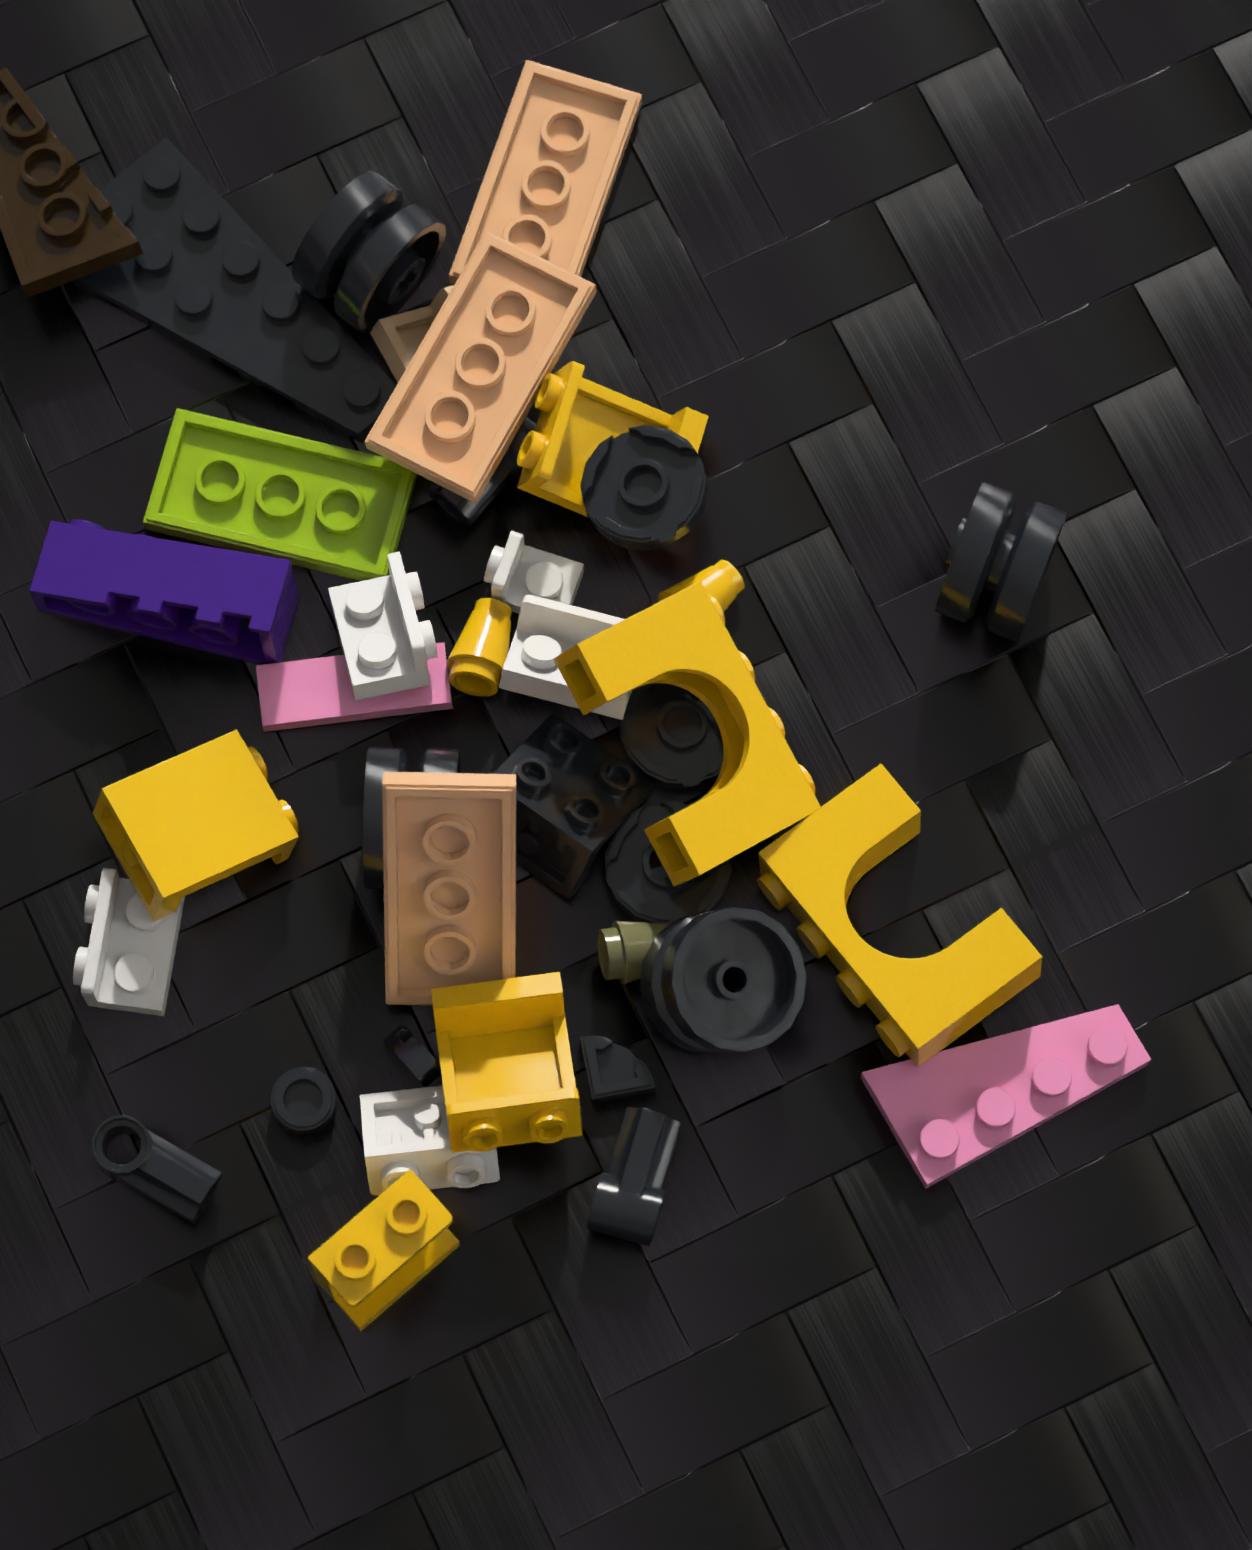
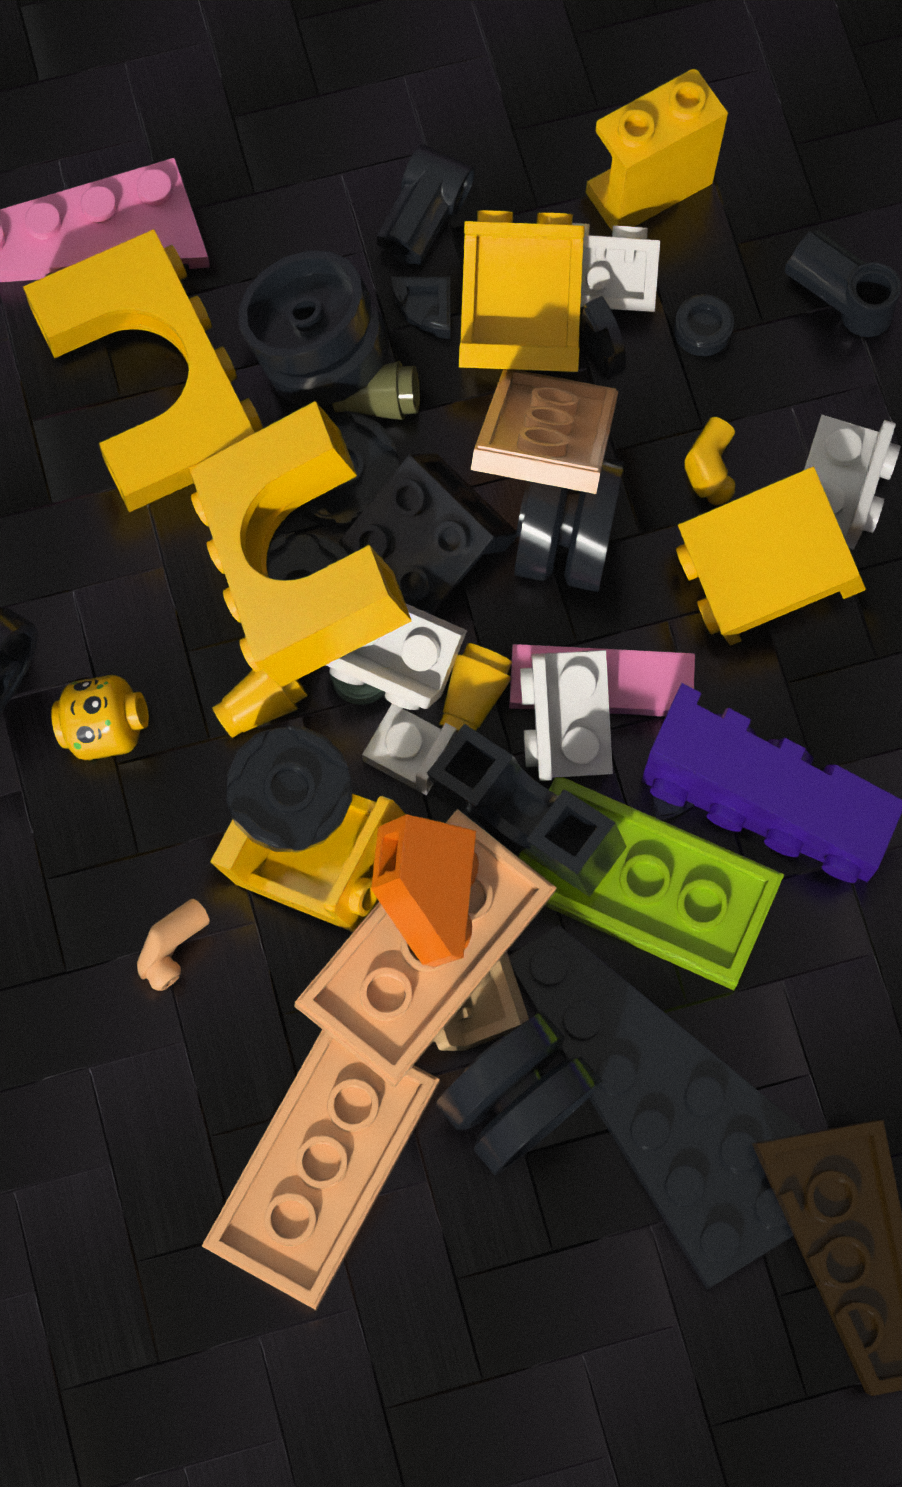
camera: 170 degrees left, 0 degrees up
none -> yellow head [51,675,149,760]
none -> light nougat arm [137,899,210,991]
none -> orange slope [371,814,479,967]
none -> black arch [427,724,627,897]
none -> yellow arm [685,417,736,505]

